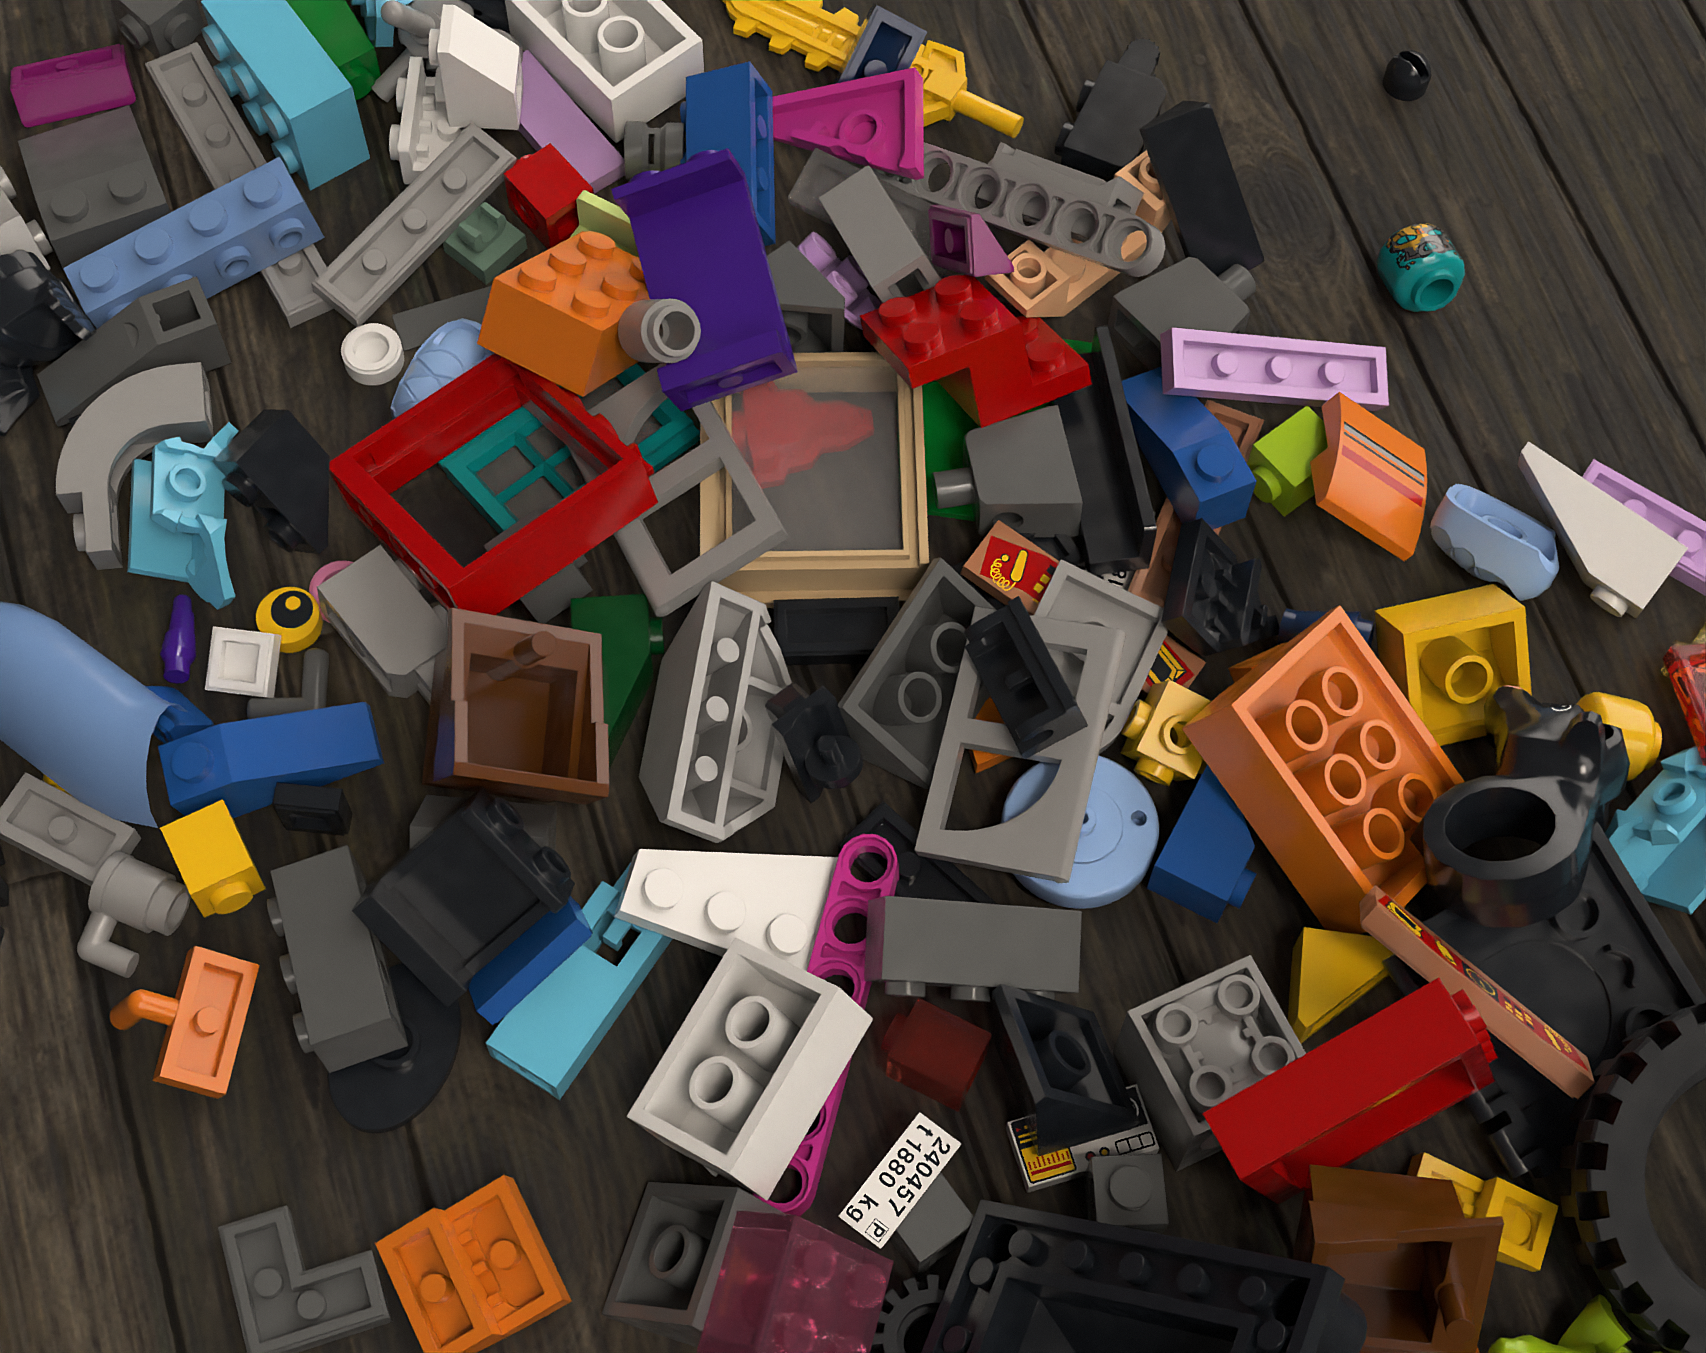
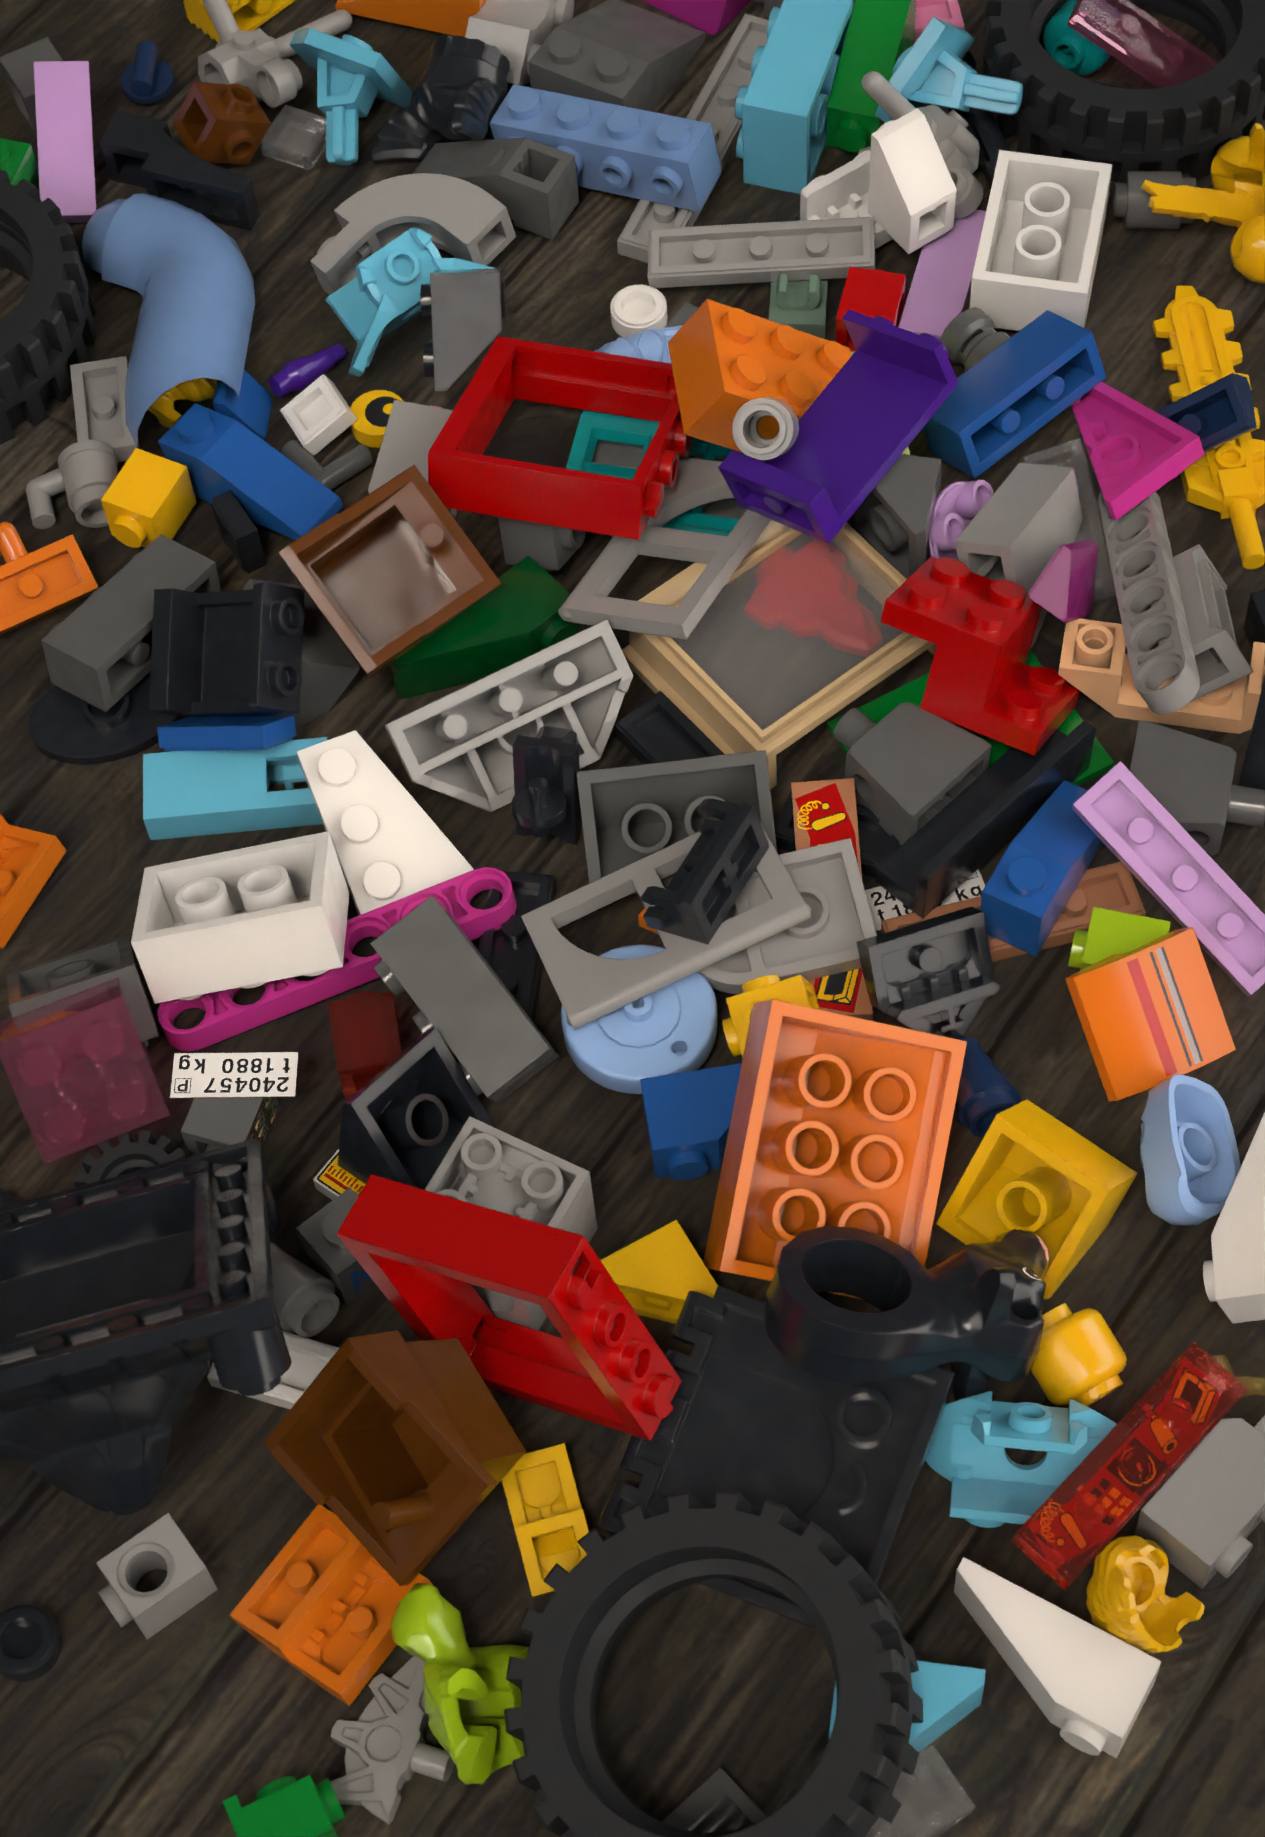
camera: 60 degrees right, 5 degrees down
nougat tile [1359,885,1595,1099] -> none

